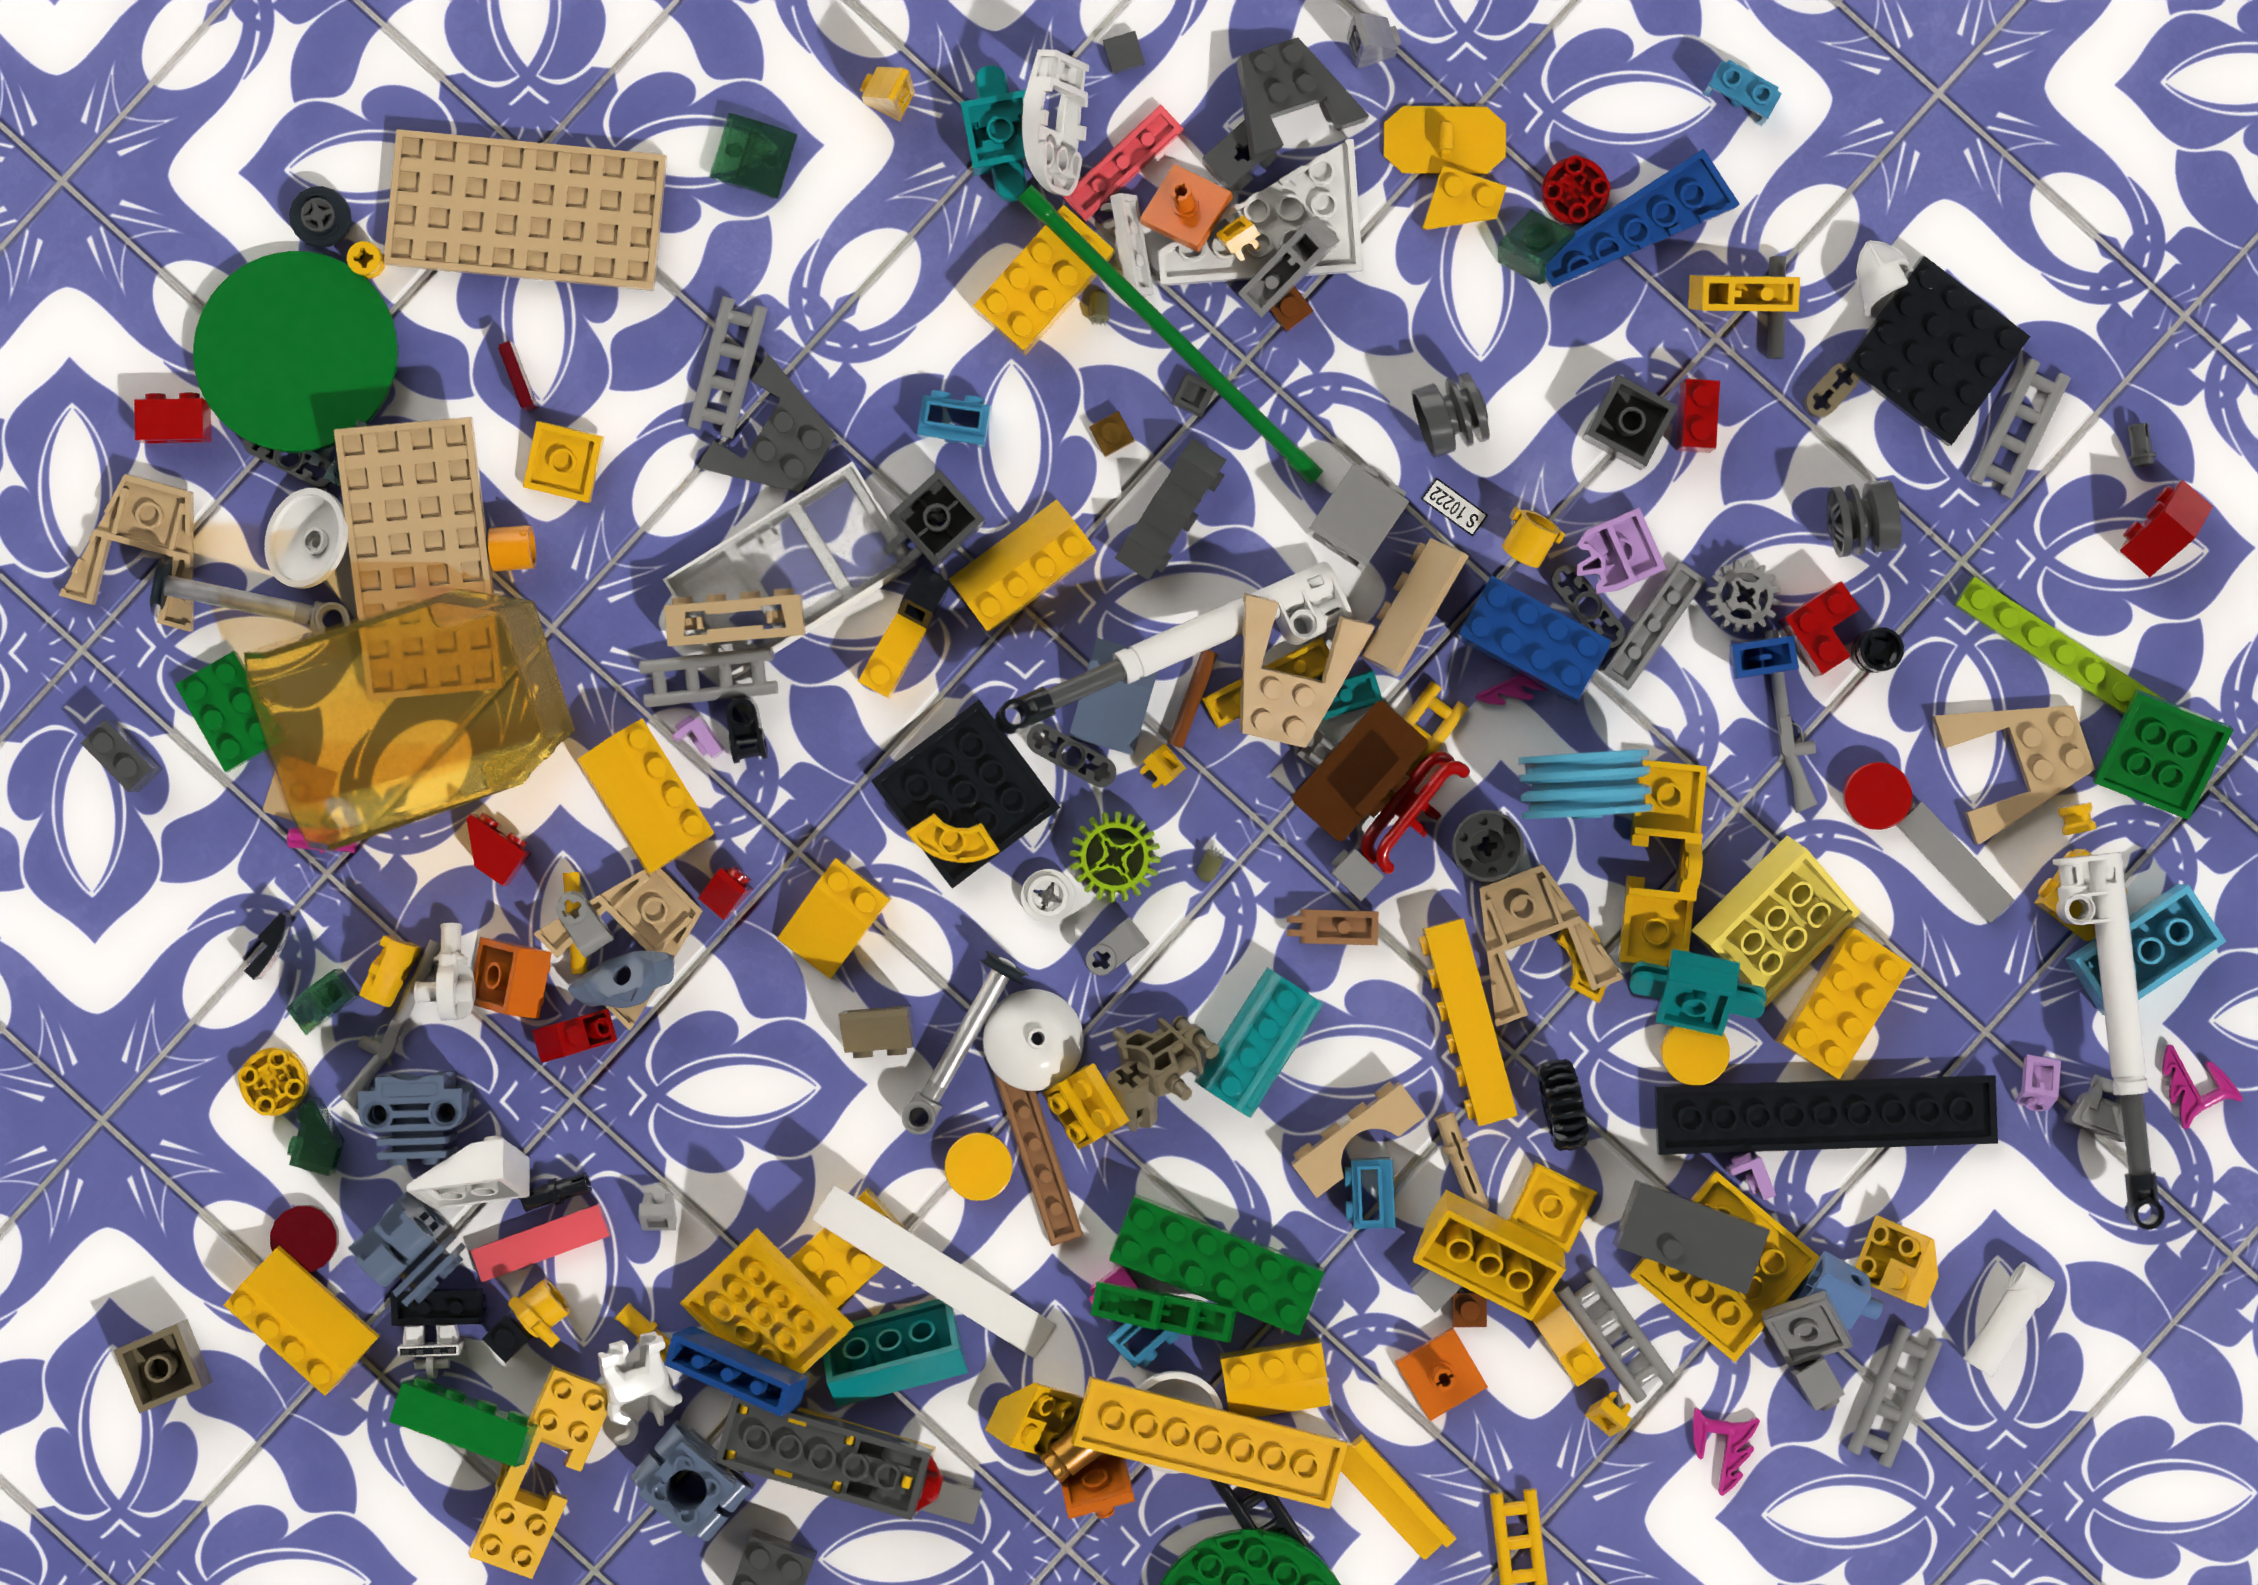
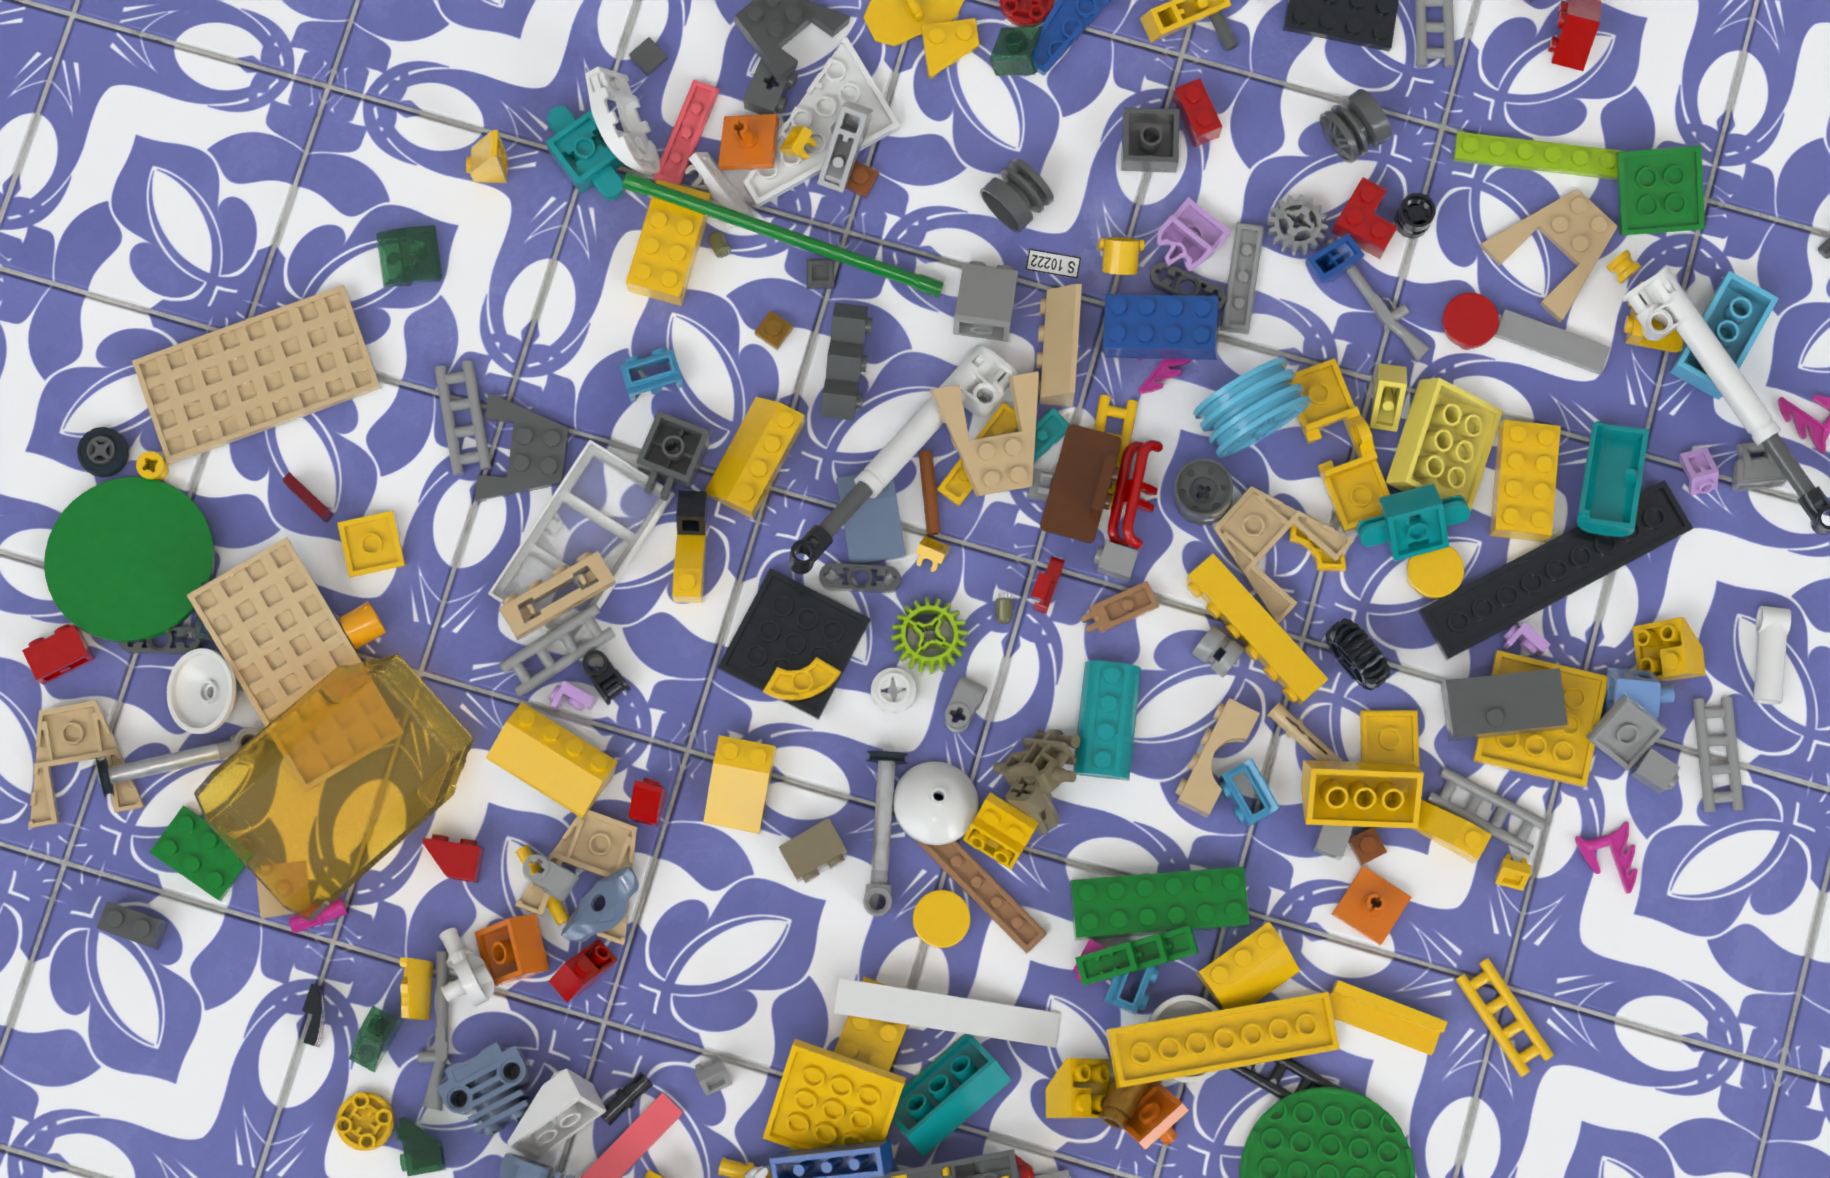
camera: 25 degrees left, 10 degrees down
dark tan beam [1804,362,1859,419] -> none
none -> red piece [1031,556,1065,614]
none -> light grey wheel [1192,625,1245,678]
none -> light yellow slope [1369,363,1407,432]
none -> teal container [1577,421,1650,537]

